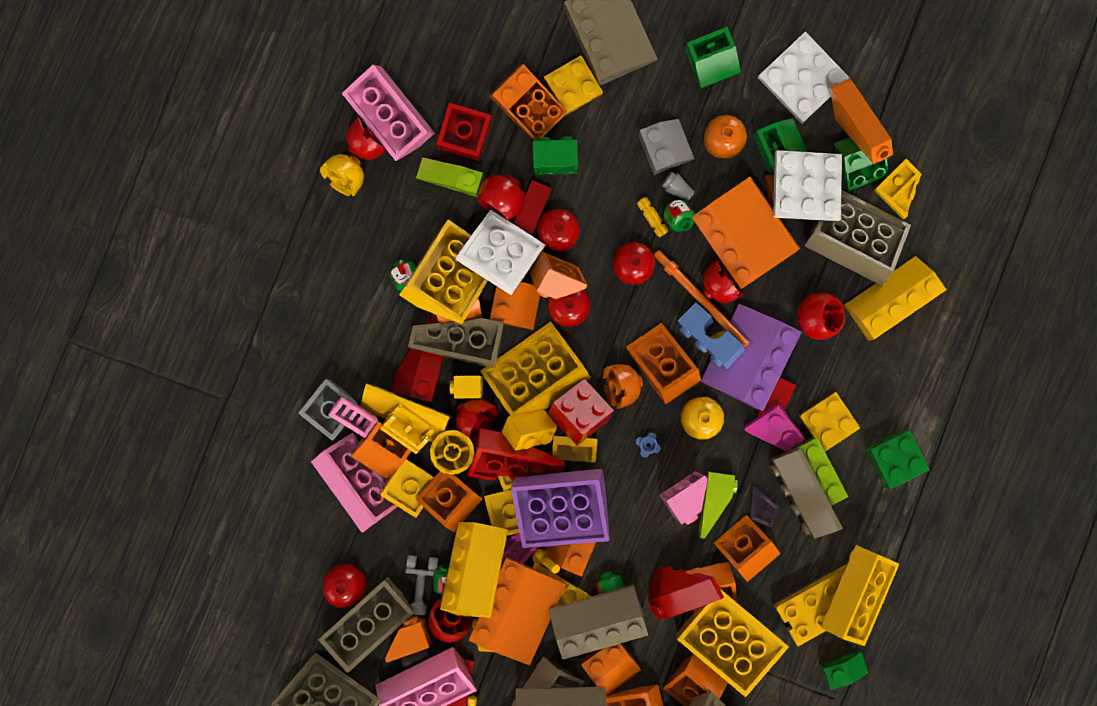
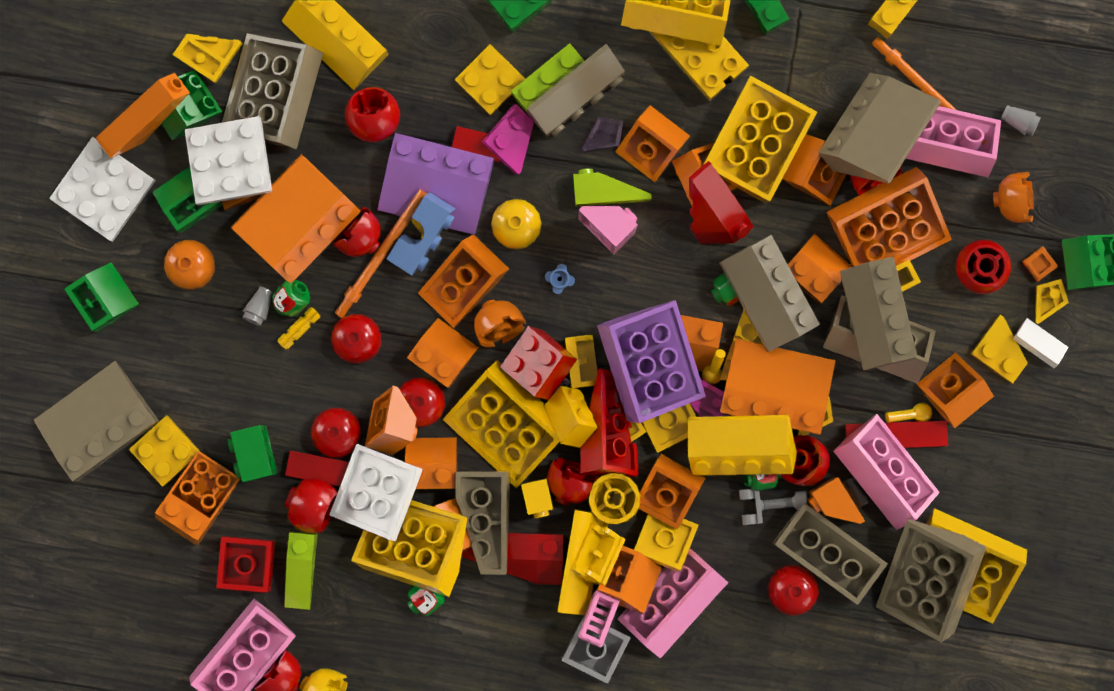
camera: 100 degrees left, 0 degrees up
light grey slope [638,119,694,175] -> none
none -> orange slope [407,318,479,388]

